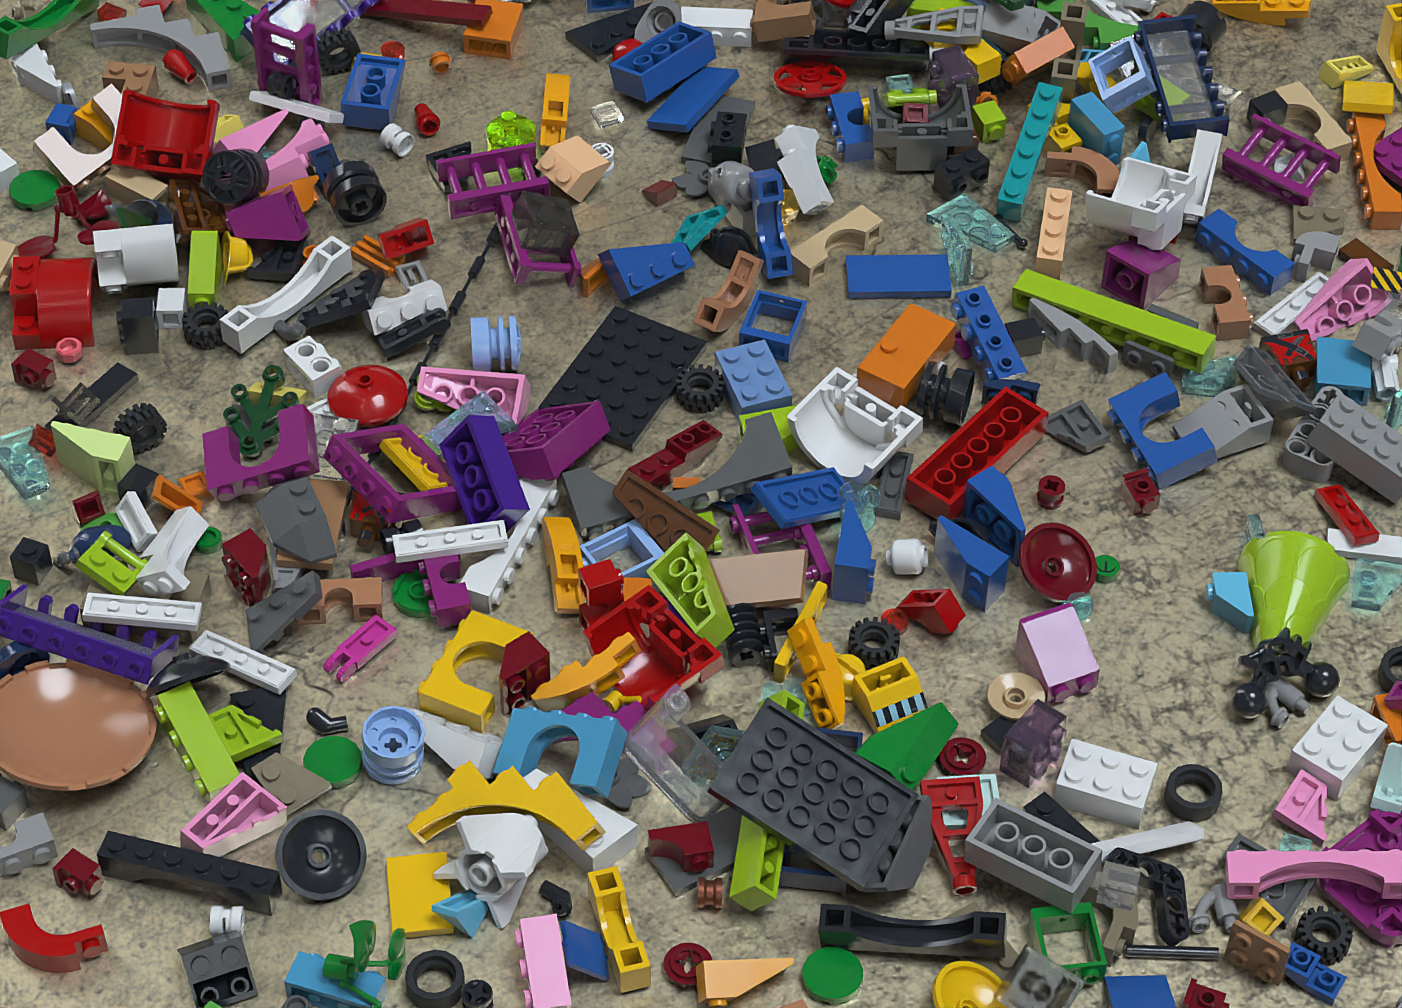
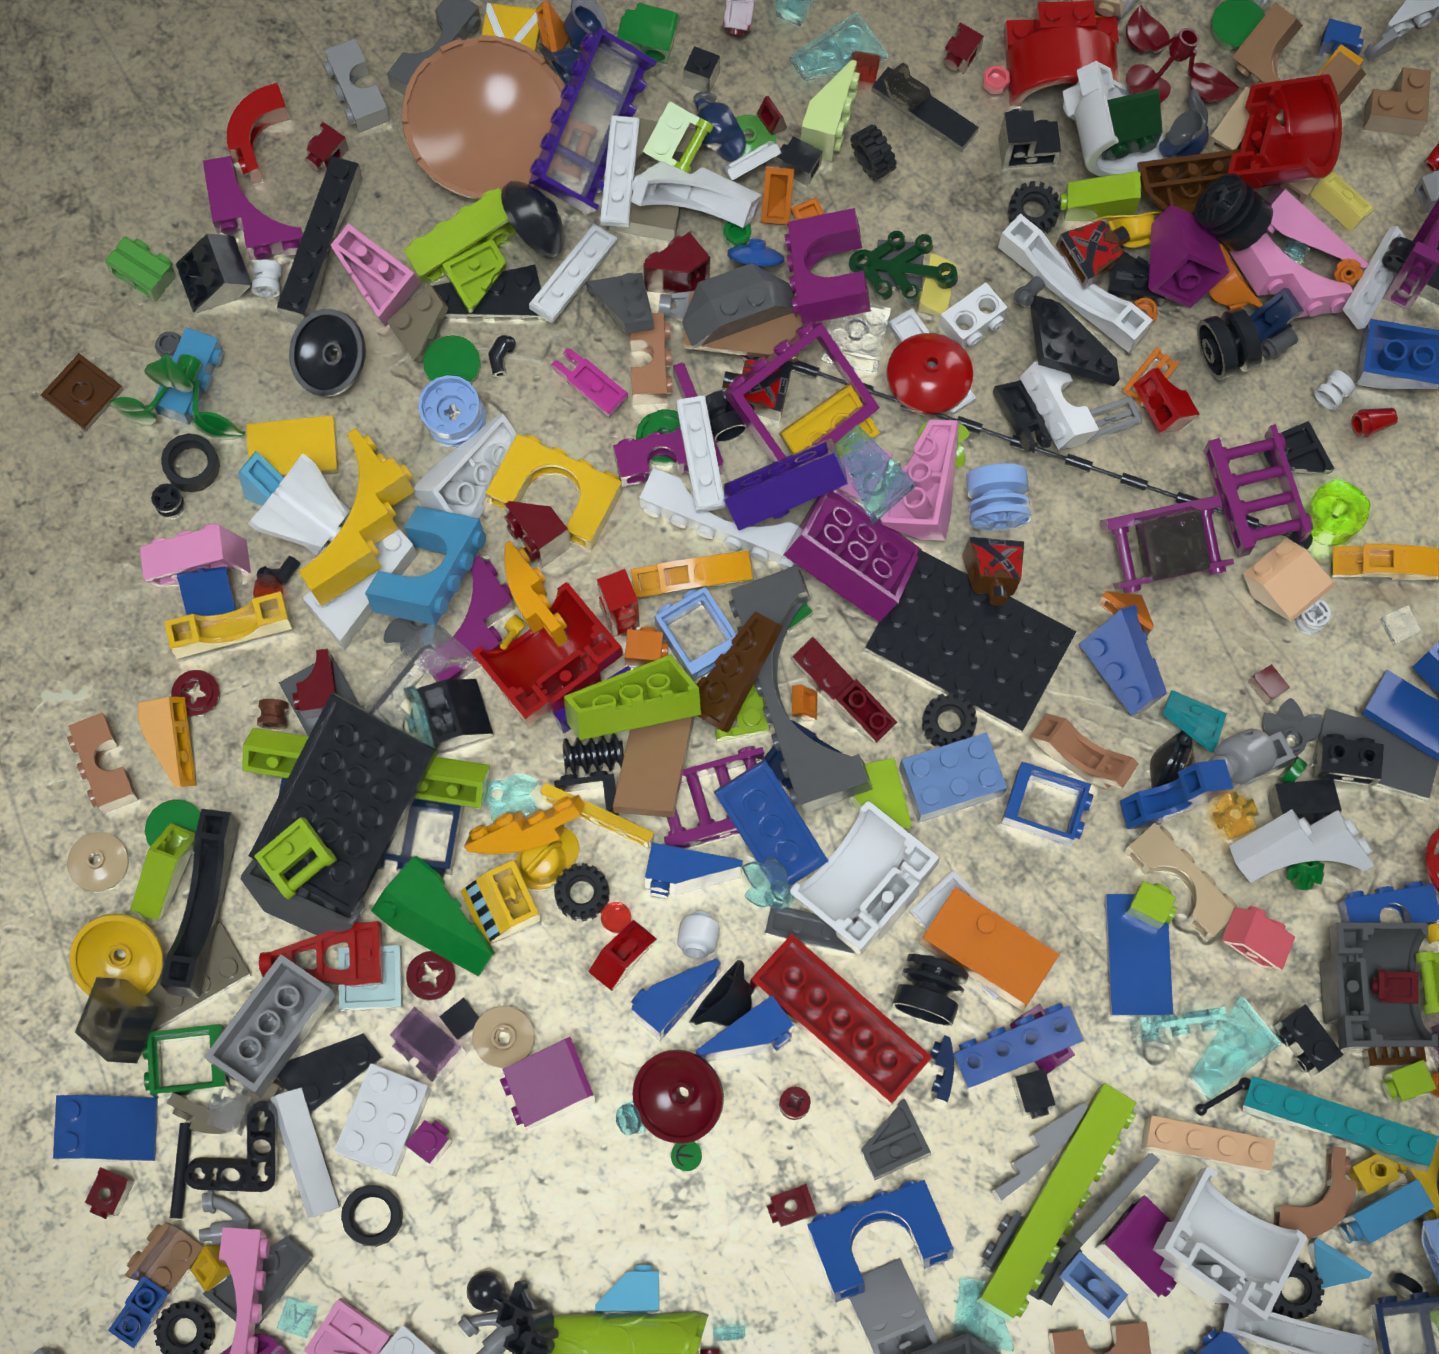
camera: 90 degrees right, 25 degrees up
white brick [156,288,188,329] -> none
none -> lime slope [130,823,195,921]
none -> magenta arch [203,156,303,260]
none -> clear red tile [253,575,283,598]
none -> lime plate [255,817,336,900]
none -> magenta brick [405,1120,452,1167]
none -> blue dish [727,239,784,266]
none -> torso [962,537,1024,606]
none -> torso [1056,220,1130,290]
none -> tile [1057,1153,1160,1265]
none -> medium blue slope [1059,1251,1128,1321]
none -> lime brick [1126,881,1178,929]
none -> coral brick [1222,906,1295,970]
none -> orange plate [1334,258,1363,286]

